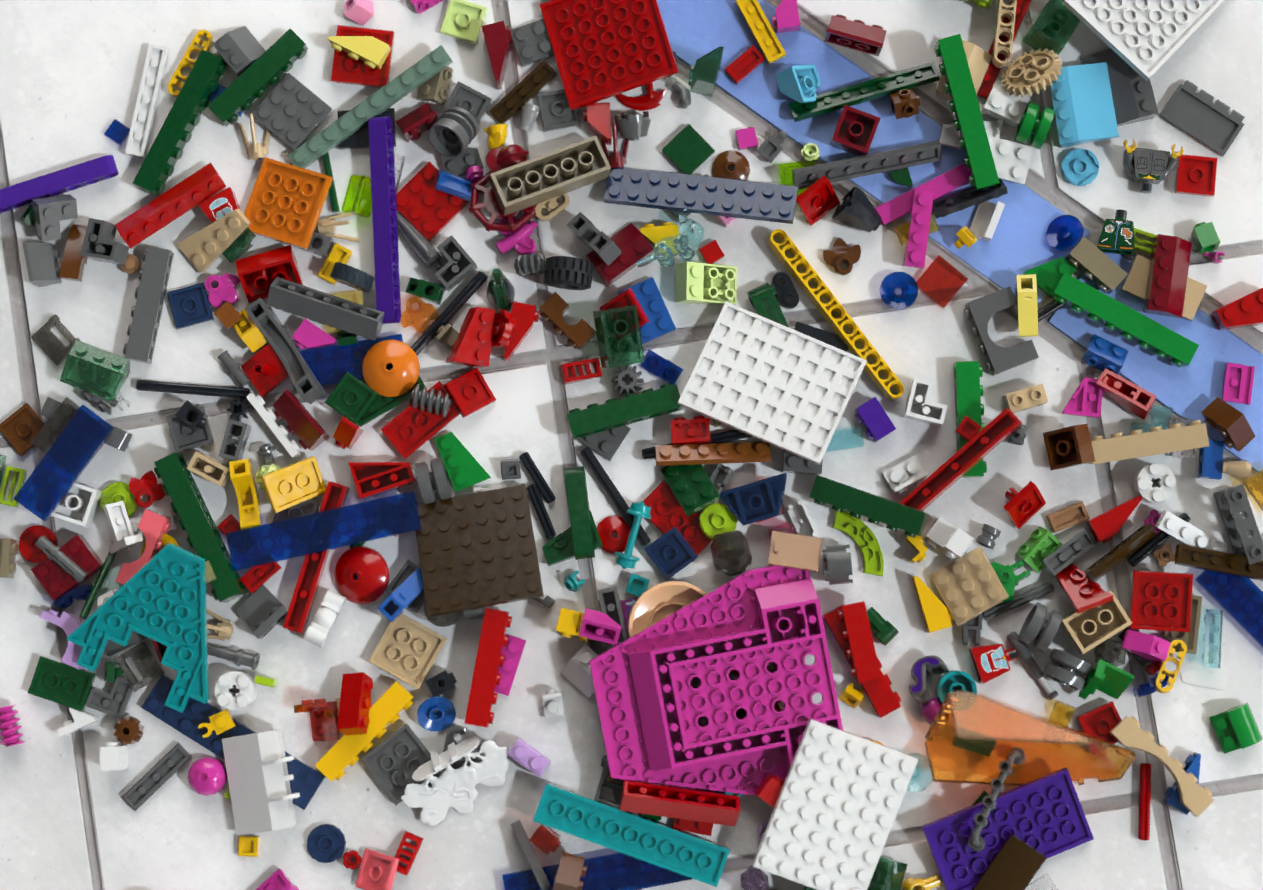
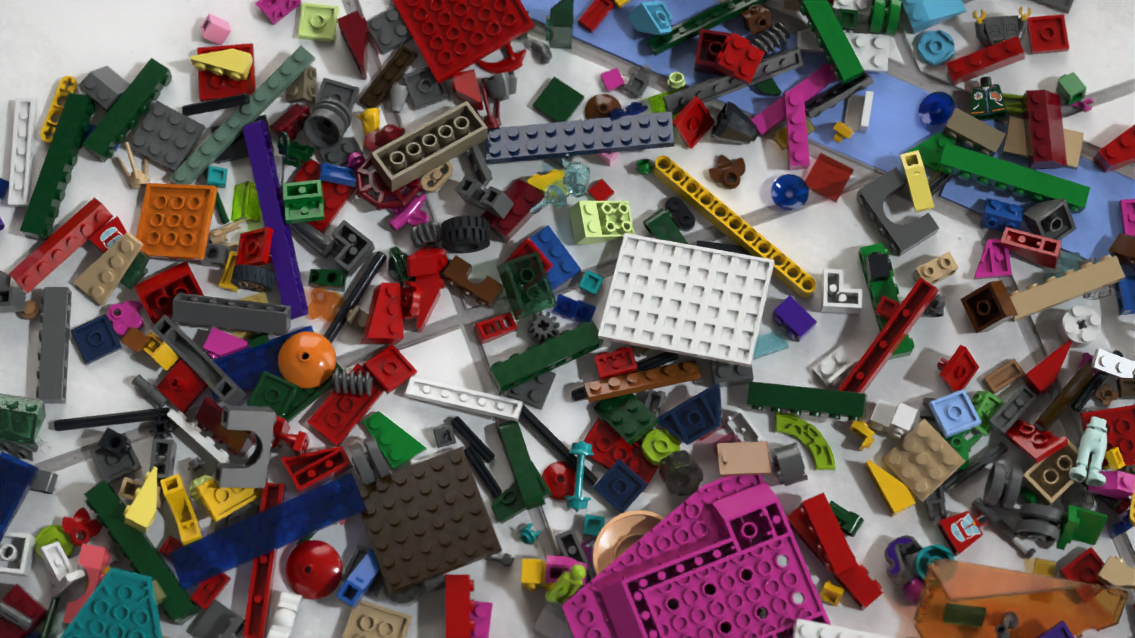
camera: 15 degrees left, 10 degrees down
none -> light yellow slope [123,467,157,534]
none -> black axle [182,93,250,116]
none -> teal tile [206,165,227,188]
none -> dark grey arch [213,405,277,488]
none -> red tile [235,227,273,266]
none -> dark green piece [277,131,315,168]
none -> red tile [278,431,310,455]
none -> green brick [283,180,325,224]
none -> white plate [405,377,523,422]
none -> red slope [406,246,448,276]
none -> dark grey plate [465,146,493,187]
none -> lime plate [545,564,586,606]
none -> teal plate [578,270,604,296]
none -> clear blue slope [607,102,648,119]
none -> green plate [635,159,654,175]
none -> red plate [715,32,765,85]
none -> dark grey piece [749,22,790,60]
none -> dark green tile [838,8,858,31]
none -> black brick [865,252,892,283]
none -> light blue tile [928,389,981,438]
none -> red brick [946,36,1025,86]
none -> green tile [1019,487,1041,505]
none -> dark grey slope [1022,198,1076,241]
none -> light aqua piece [1069,417,1107,486]
none -> yellow tile [1103,447,1125,471]

